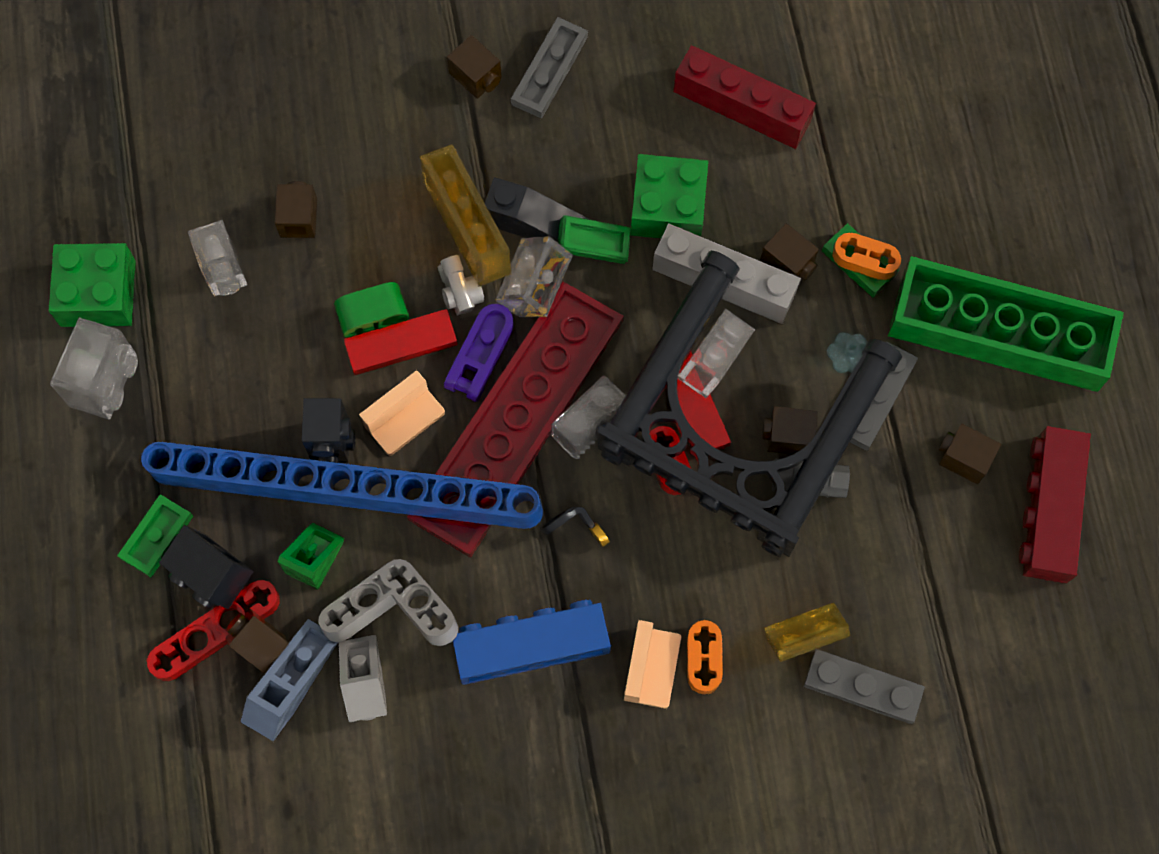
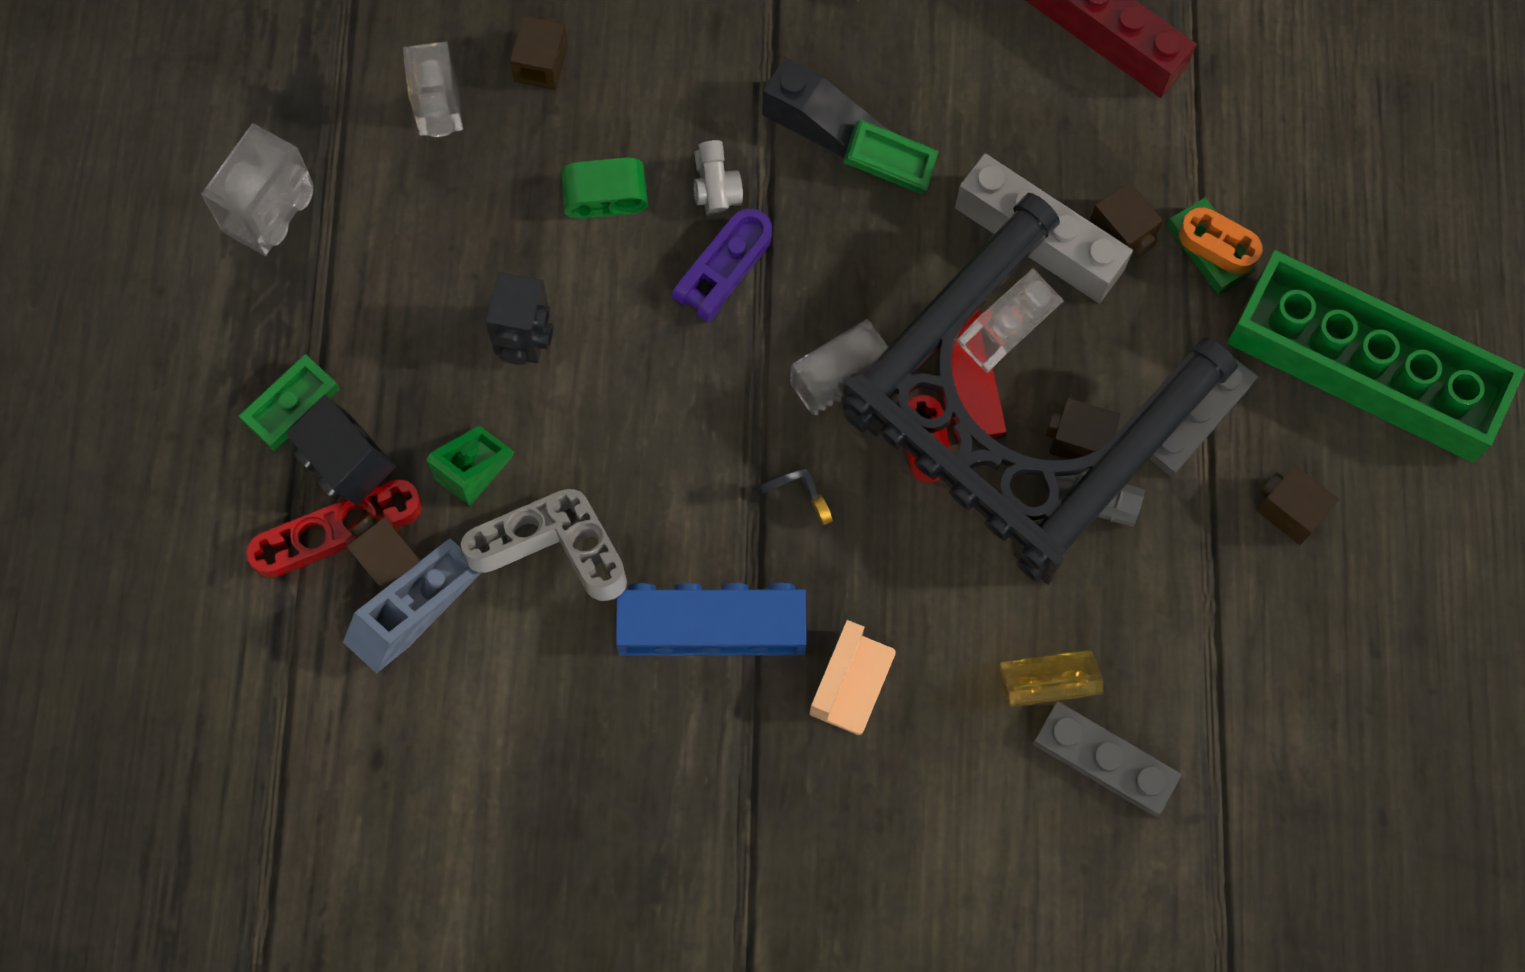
camera: 10 degrees right, 0 degrees up
green brick [49,243,136,327] -> none
blue beam [141,442,543,529] -> none
light grey slope [339,635,387,722] -> none
red tile [344,309,458,375] -> none
light nougat panel [359,370,445,456] -> none
dark red plate [407,282,624,558] -> none
clear yellow brick [420,144,511,287] -> none
clear brick [495,236,573,318] -> none
green brick [630,154,709,238] -> none
orange beam [687,620,723,695] -> none
clear light blue plant [827,332,866,373] -> none
dark red brick [1019,426,1091,584] -> none

